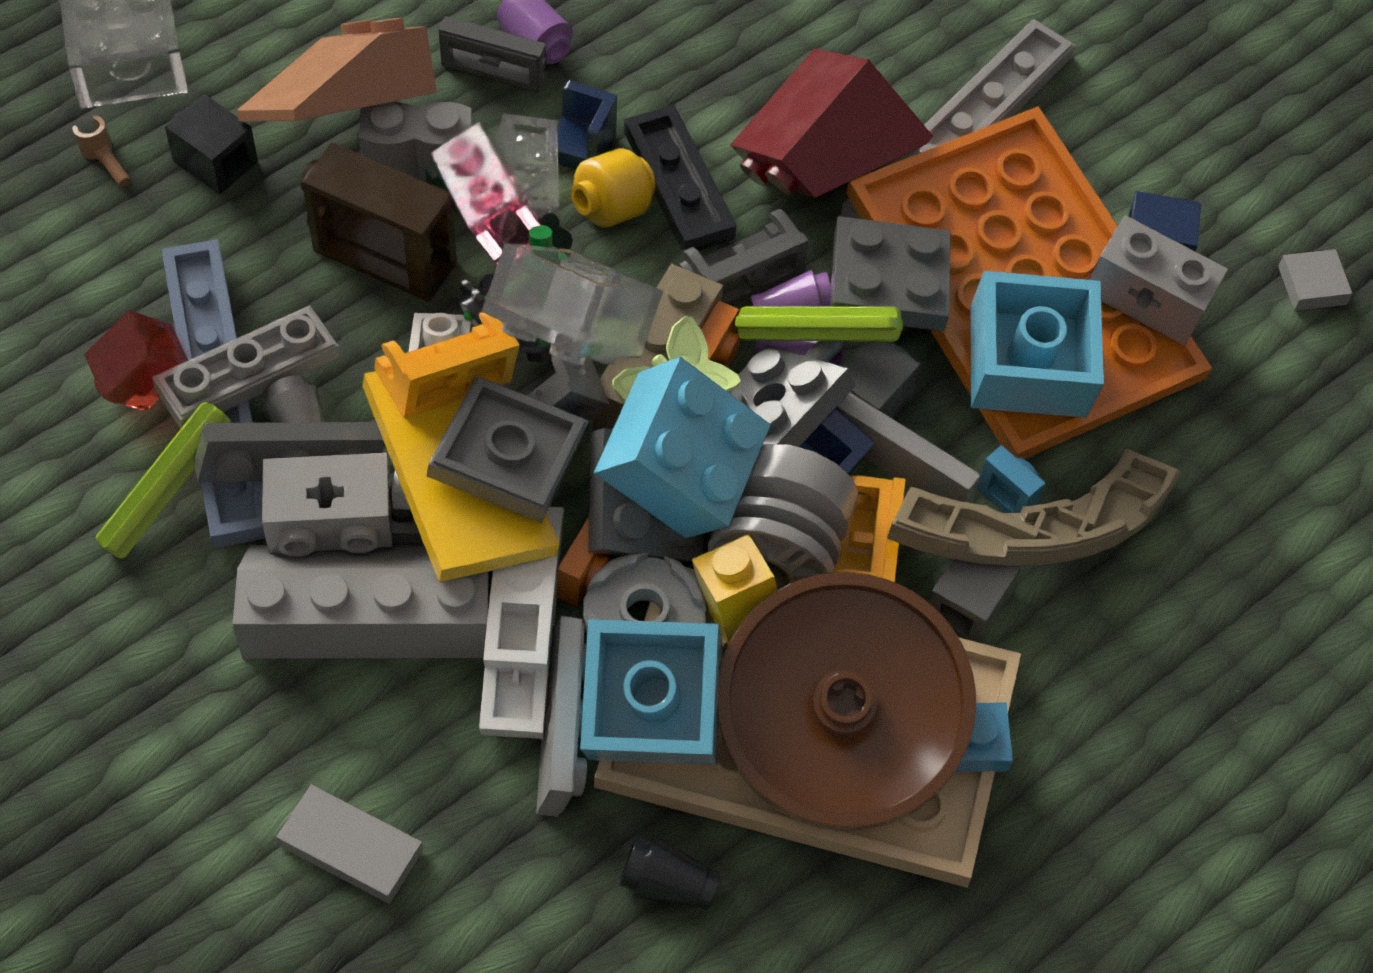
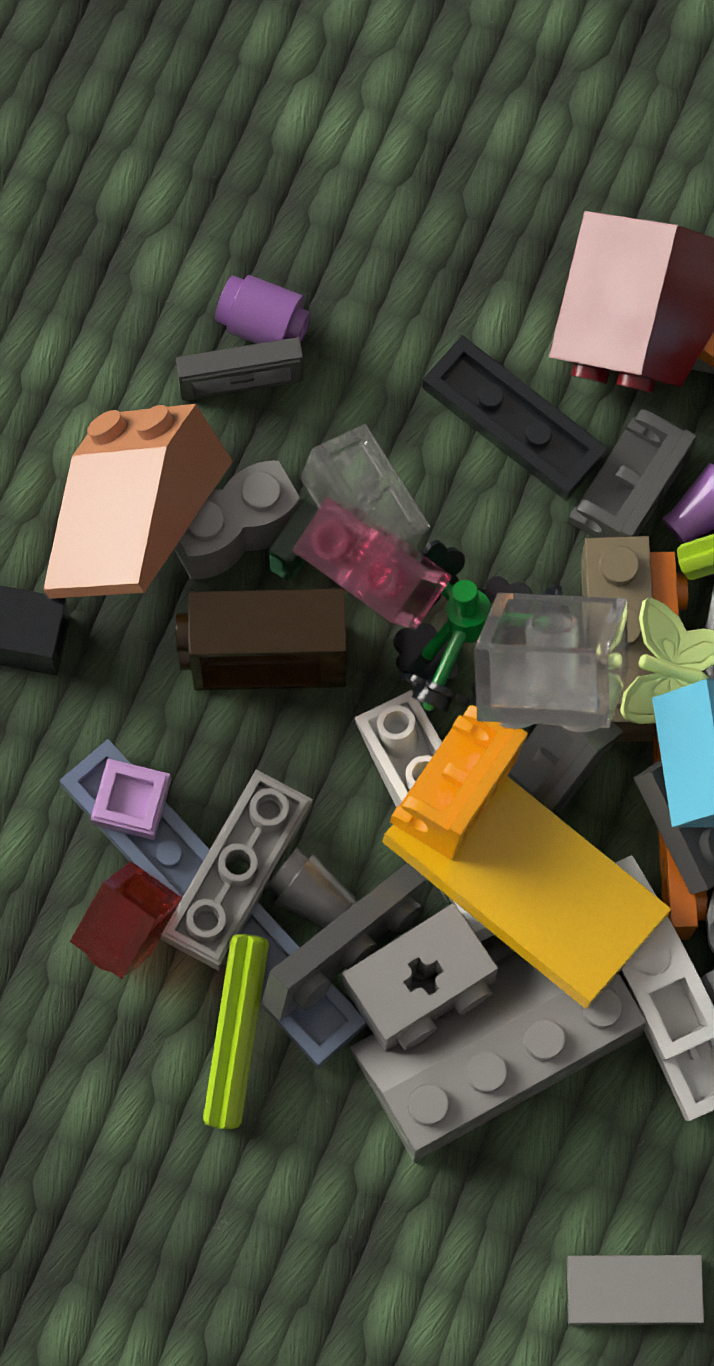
camera: 25 degrees left, 15 degrees up
dark grey plate [426,375,589,523] -> none
dark blue panel [546,81,617,170] -> none
yellow head [571,148,656,228] -> none
none -> lavender tile [90,759,171,840]

